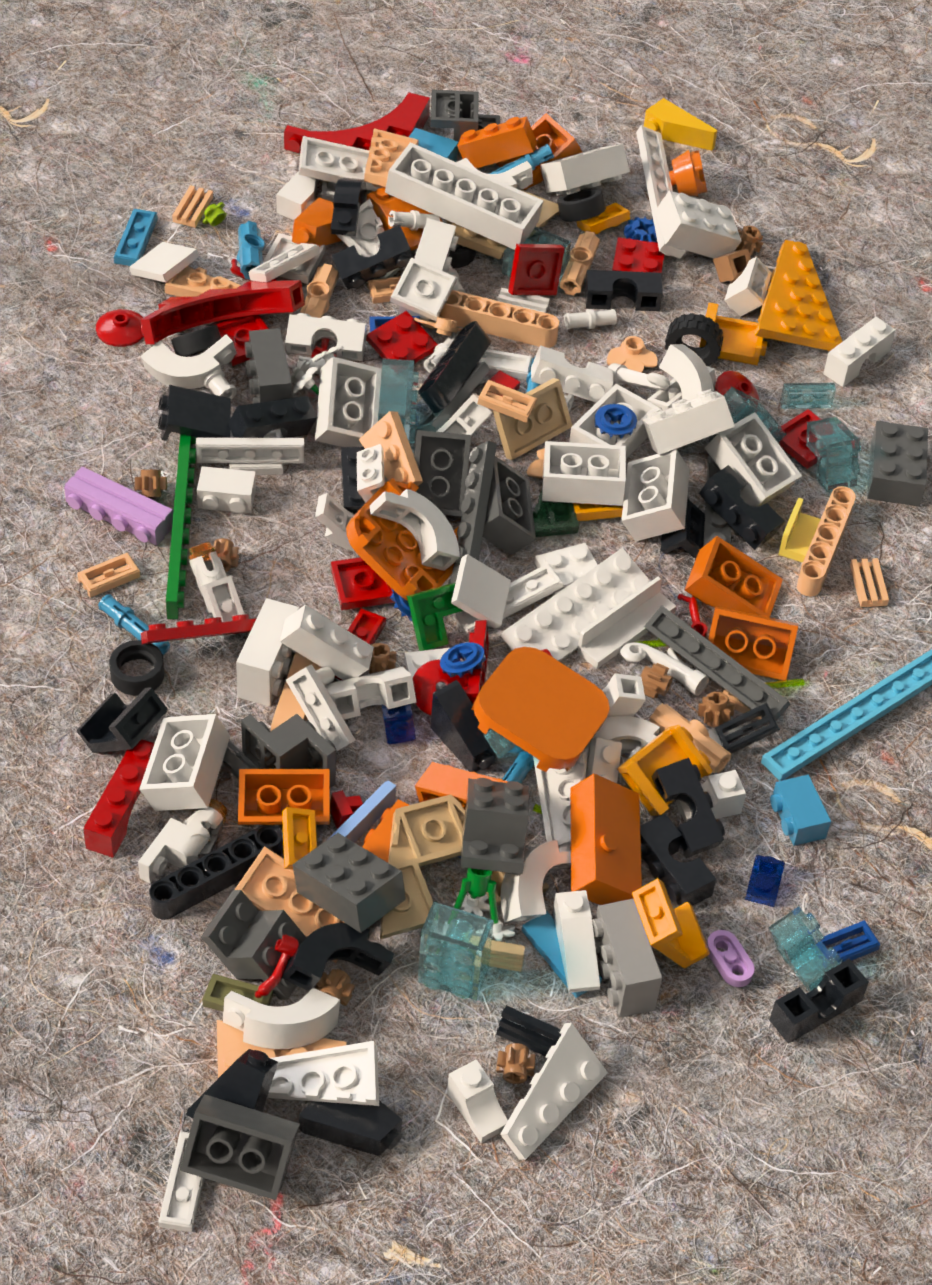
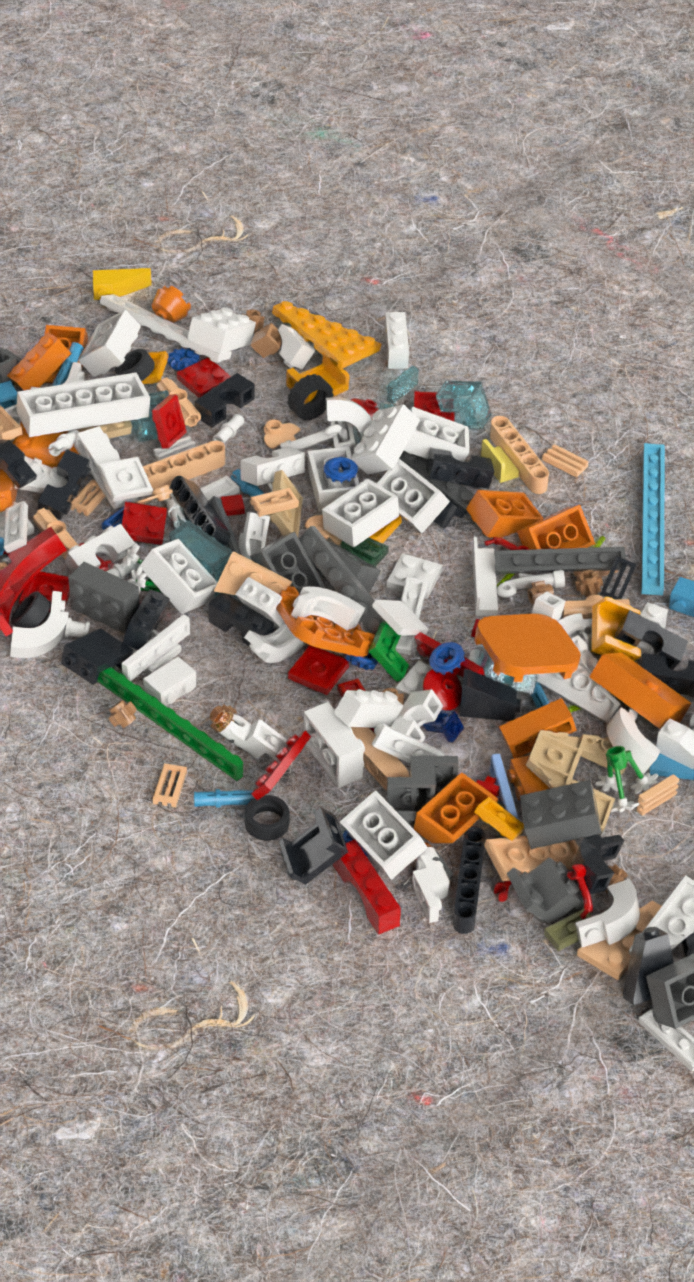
camera: 45 degrees left, 5 degrees down
lavender brick [64,467,174,546] -> none
clear light blue brick [418,901,494,1001] -> none
dark grey bracket [461,778,529,874] -> none
white plate [500,548,651,662] -> none
dark grey brick [867,421,929,507] -> none

